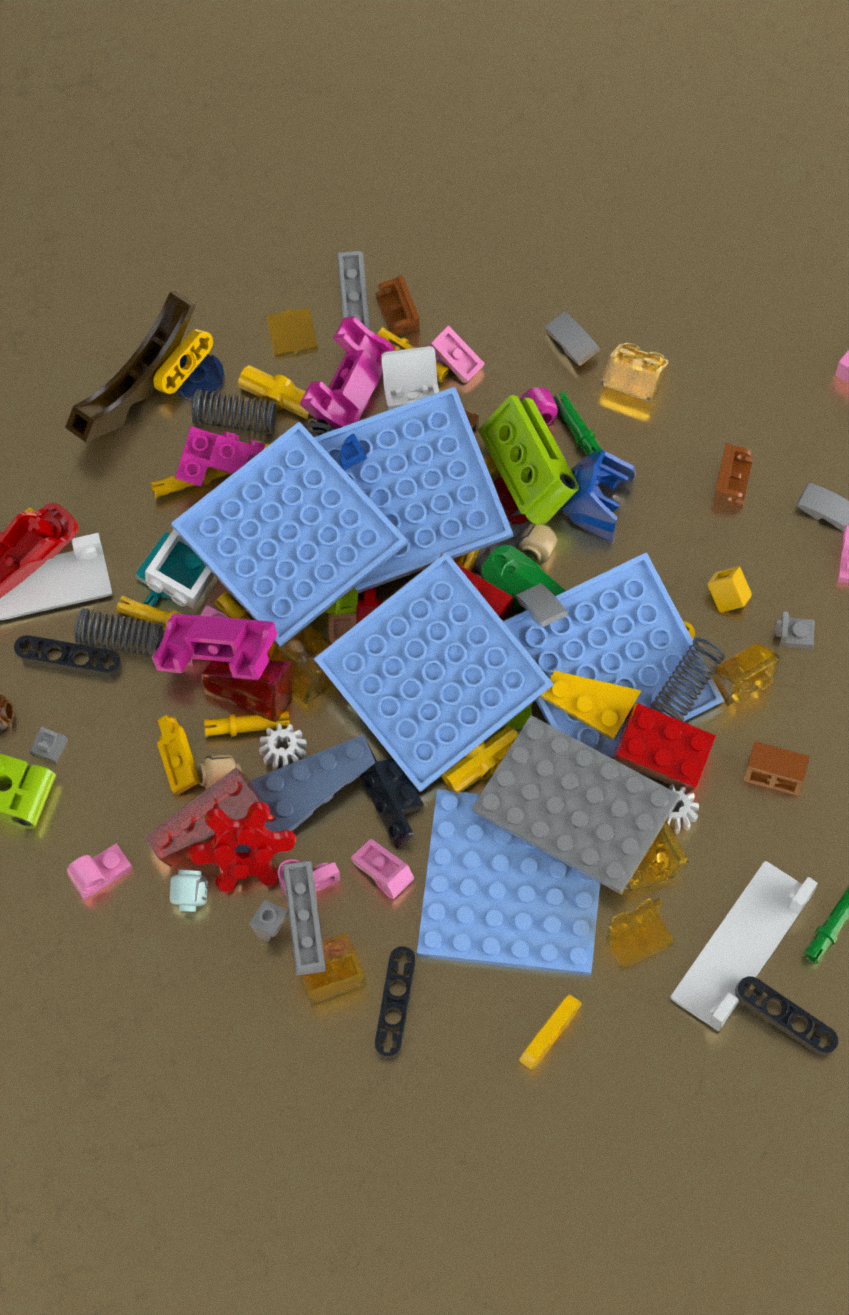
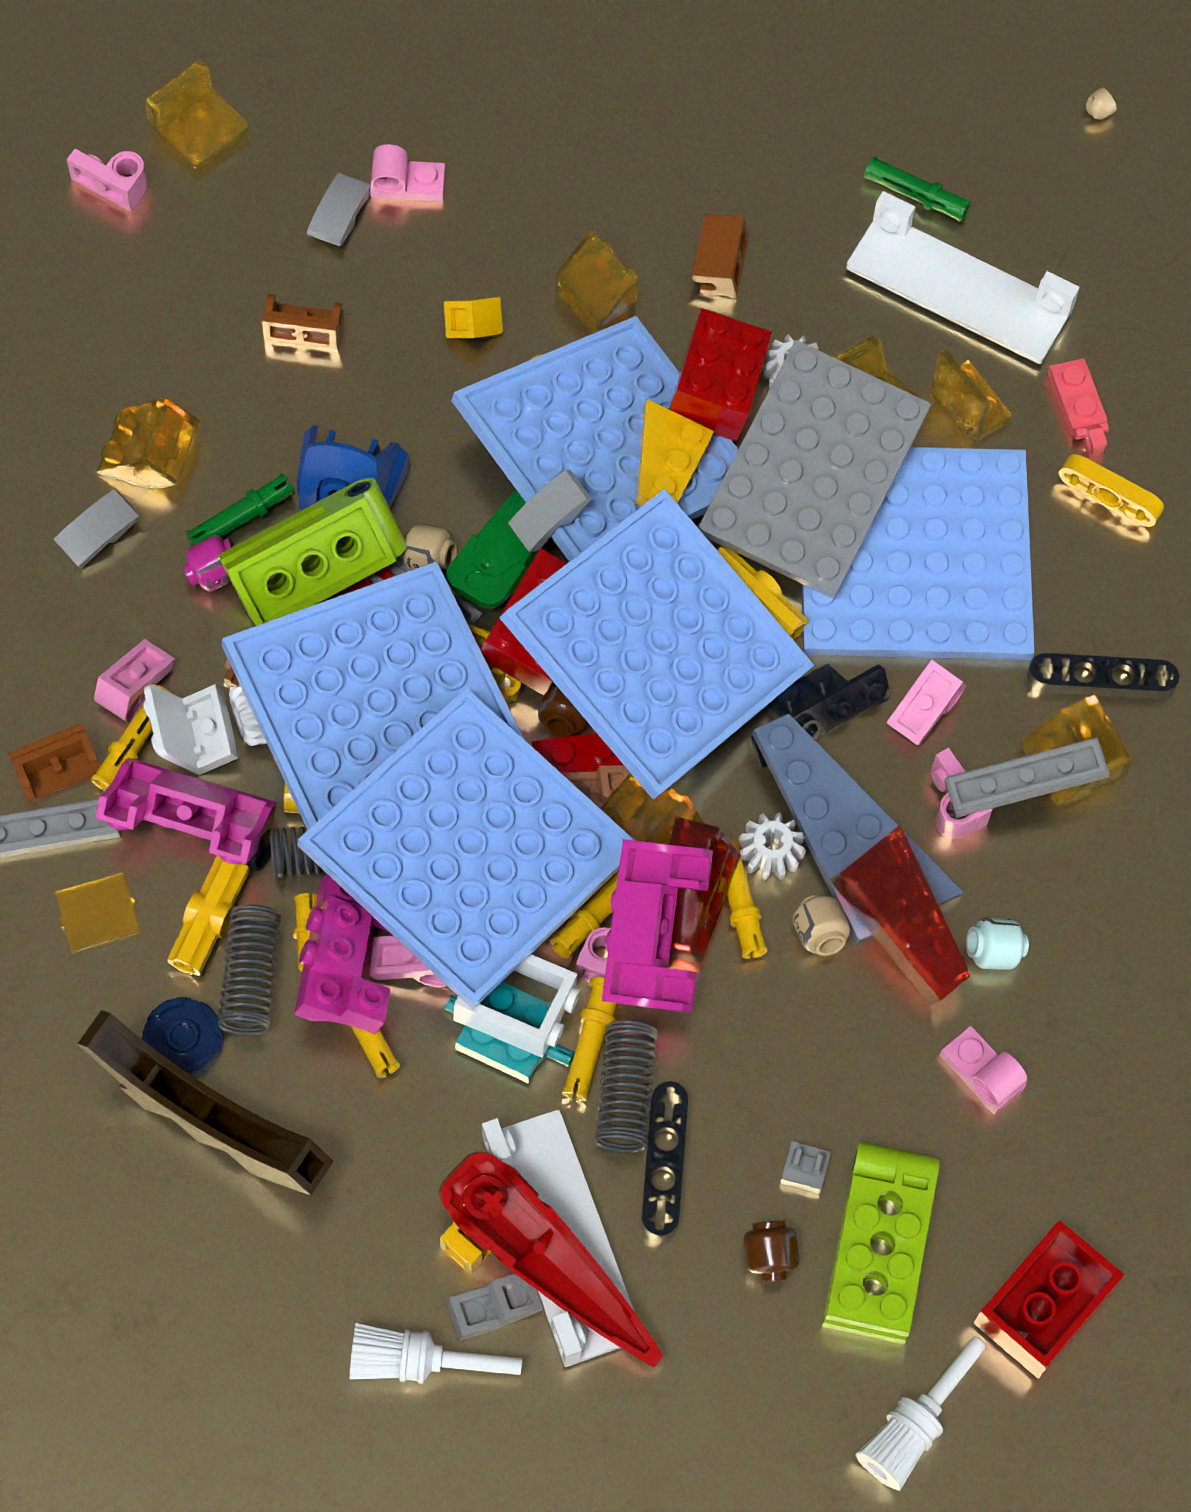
camera: 100 degrees left, 0 degrees up
yellow beam [153,329,213,394] -> none
yellow hinge [157,715,201,794] -> none
red plate [188,802,297,892] -> none
light grey bracket [249,900,289,942] -> none
blue tile [339,433,367,471] -> none
dark grey piece [651,637,725,722] -> none
black beam [735,976,838,1056] -> none
light grey bracket [774,611,815,650] -> none
none -> coral hinge [1048,358,1109,457]

